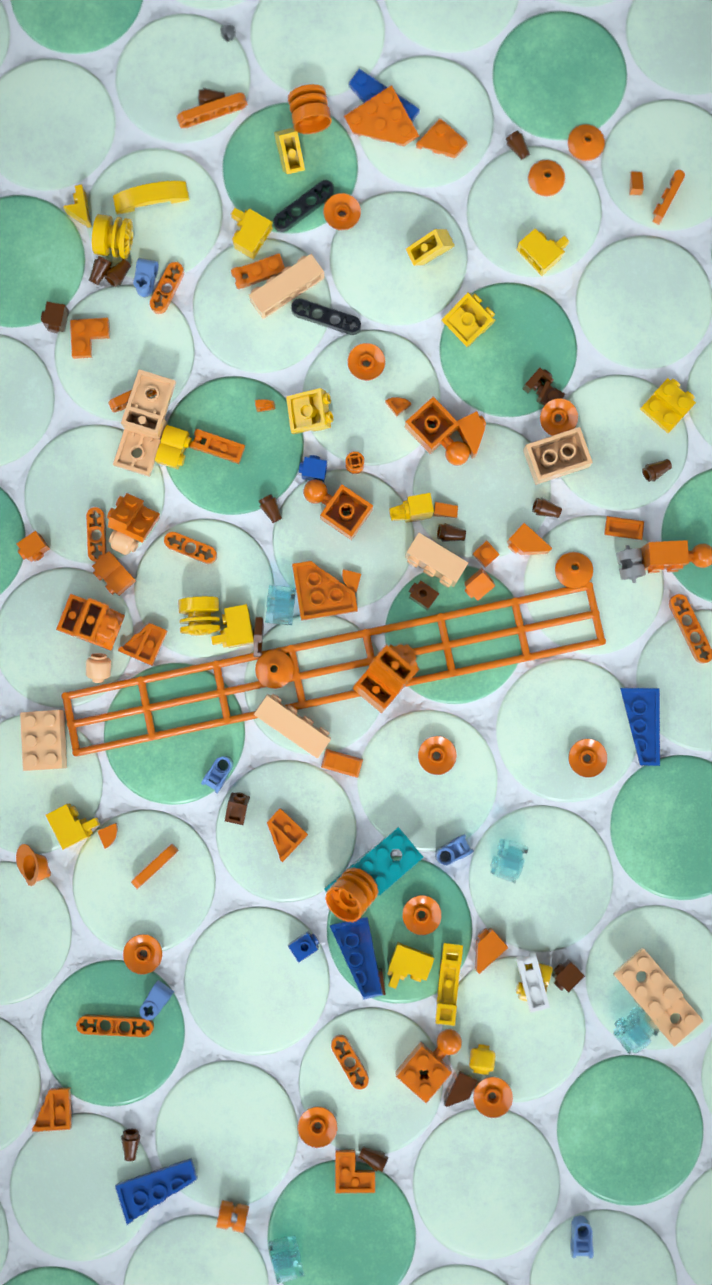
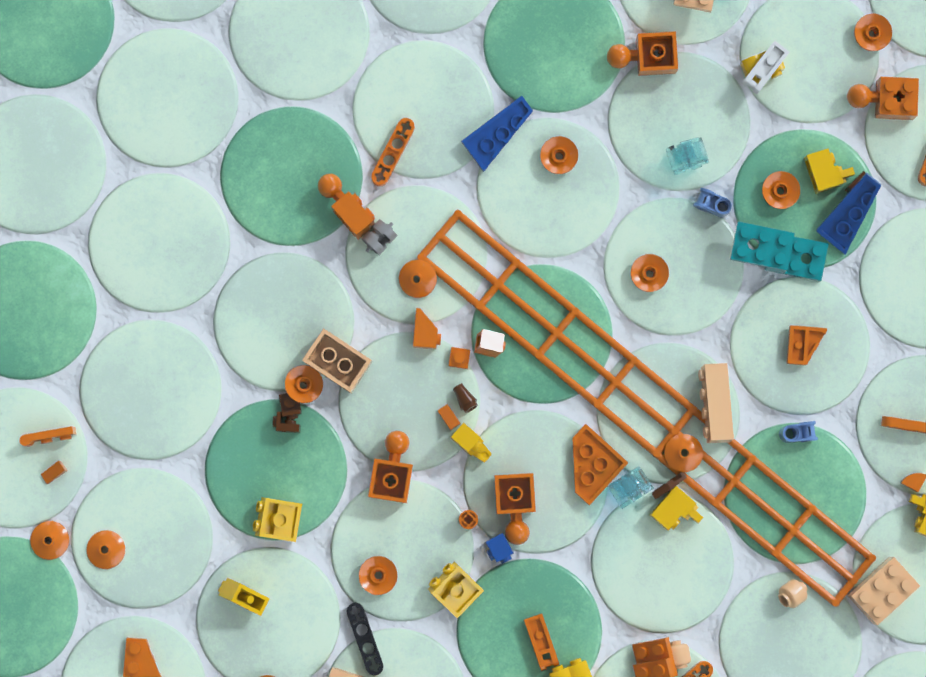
camera: 130 degrees left, 0 degrees up
orange brick [56,594,125,651] -> none
orange brick [92,551,136,596] -> none
orange wing [118,623,168,666] -> none
orange beam [164,532,217,564] -> none
yellow wheel [178,596,221,636] -> none
reddish brown bracket [224,792,250,825] -> none
orange tile [255,399,276,412] -> none
reddish brown cone [258,494,282,524] -> none
blue brick [288,931,320,963] -> none
orange tile [321,749,363,778] -> none
orange wheel [325,868,378,922] -> none
orange tile [342,569,361,593] -> none
orange brick [352,644,420,714] -> none
orange tile [385,397,412,417] -> none
light nougat brick [405,533,468,588] -> none
reddish brown brick [408,580,439,611] -> none
yellow slope [435,943,463,1026] -> none
reddish brown tile [444,1071,478,1107] -> none
orange slope [457,411,486,459] -> none
yellow head [469,1044,496,1075] -> none
orange slope [475,927,508,974] -> none
reddish brown cone [506,130,530,161] -> none
yellow hinge [517,228,569,276] -> none
reddish brown cone [532,497,562,518] -> none
reddish brown brick [552,959,585,993] -> none
orange tile [604,516,645,540] -> none
yellow plate [640,378,696,433] -> none
reddish brown cone [642,459,672,482] -> none
none -> orange brick [607,31,678,76]

